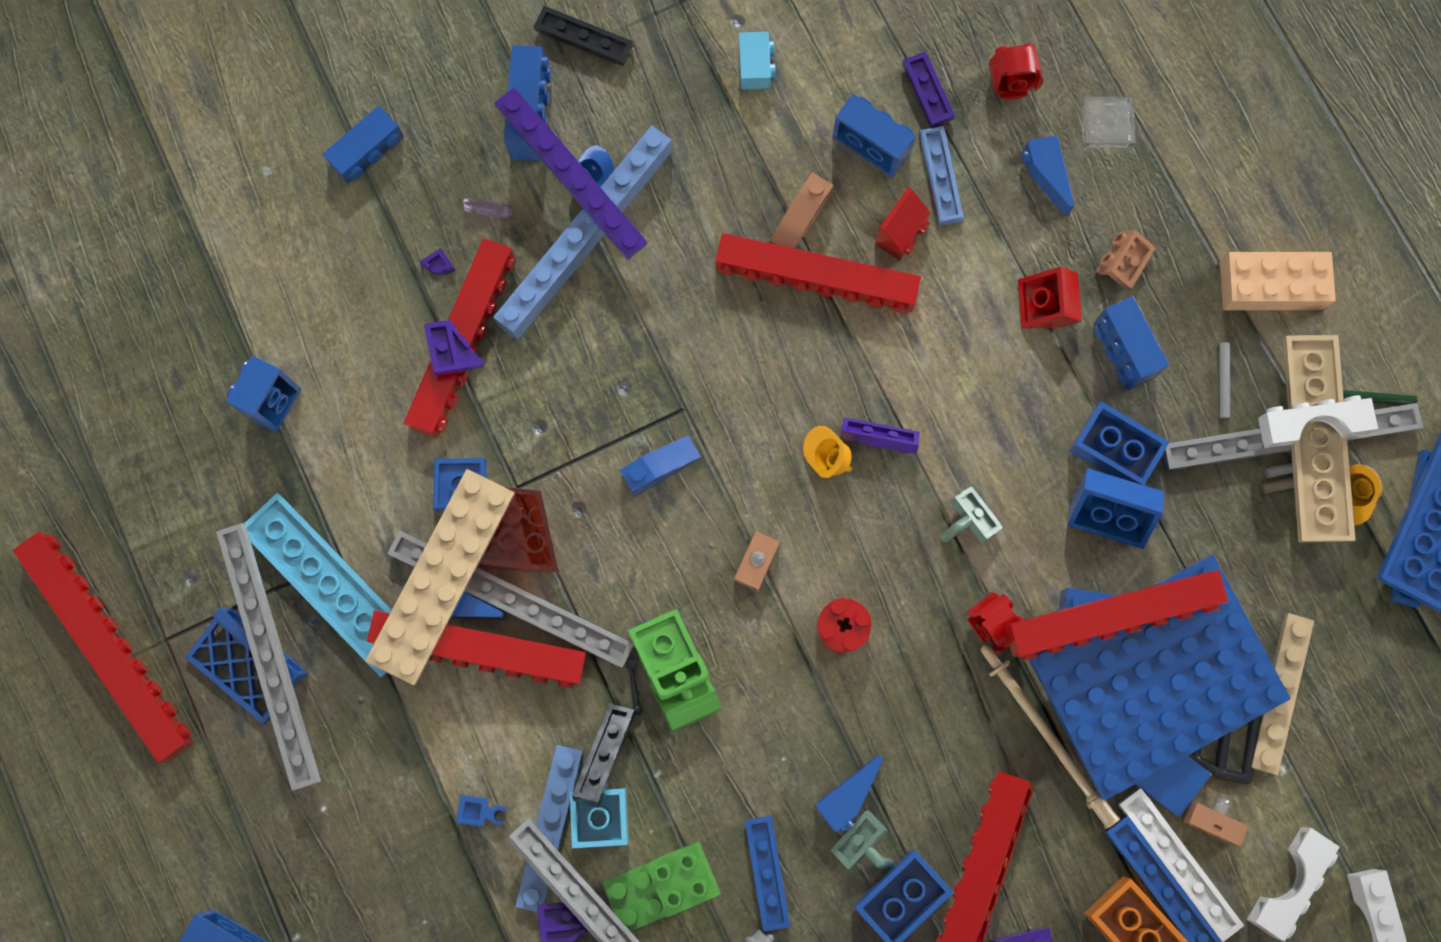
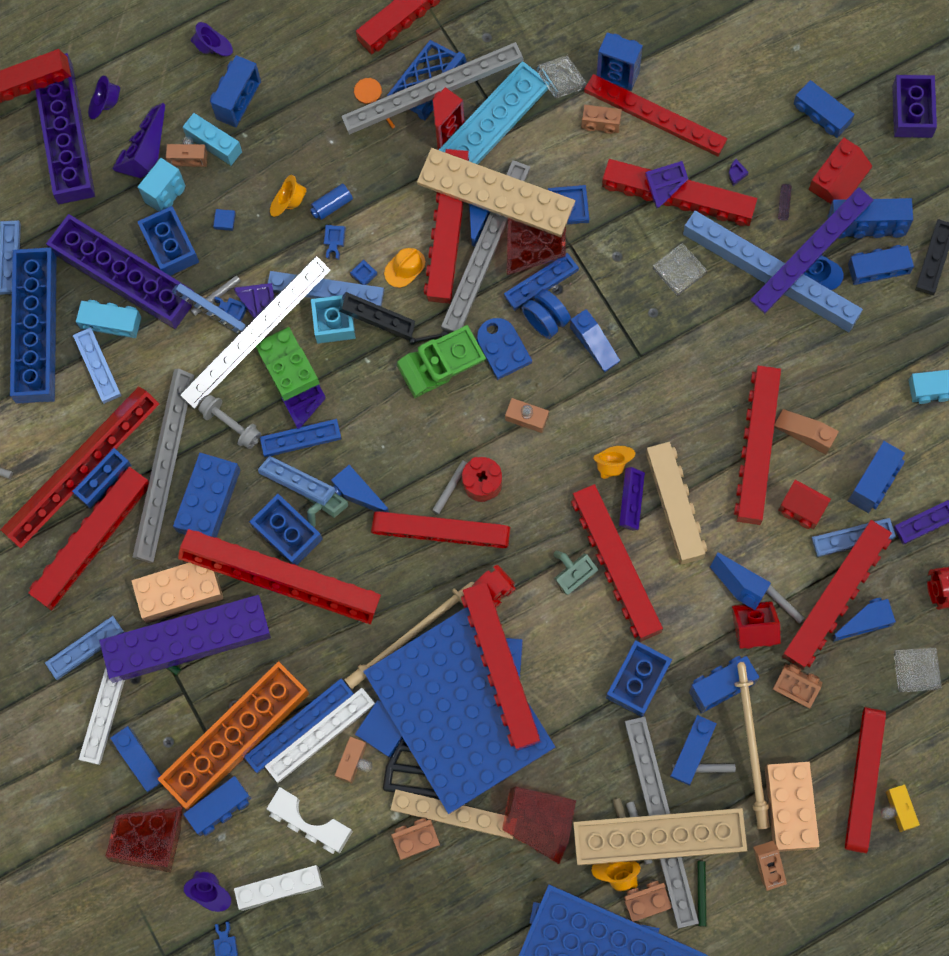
camera: 90 degrees right, 5 degrees down
blue brick [1067,468,1164,549] -> none
white arch [1258,396,1378,449] -> none
none -> medium blue tile [258,456,335,506]
none -> light orange piece [270,175,306,217]
none -> dark purple wing [281,384,326,429]
none -> blue brick [310,183,353,220]
none -> blue tile [350,260,378,285]
none -> orange piece [354,78,395,128]
none -> red beam [371,512,511,548]
none -> light orange piece [384,248,426,288]
none -> nougat bracket [391,818,440,860]
none -> light grey bar [432,460,467,515]
none -> red slope [433,87,465,150]
none -> blue plate [477,318,532,380]
none -> clear red wedge [502,787,576,864]
none -> blue plate [504,253,579,311]
none -> blue wheel [522,289,571,339]
none -> clear plate [536,55,587,99]
none -> red brick [571,484,663,642]
none -> nougat bracket [581,105,622,134]
none -> red plate [584,74,728,157]
none -> nougat bracket [623,881,672,922]
none -> tan brick [646,442,707,565]
none -> clear plate [652,243,708,296]
none -> blue slope [670,715,717,786]
none -> blue slope [710,552,771,610]
none -> tan bar [734,662,771,829]
none -> nougat piece [753,841,787,891]
none -> light grey bar [760,576,805,624]
none -> red brick [782,520,892,670]
none -> red slope [809,137,872,204]
none -> red beam [845,707,886,854]
none -> blue brick [848,245,914,285]
none -> yellow piece [880,785,920,832]
none -> dark purple brick [892,75,937,138]

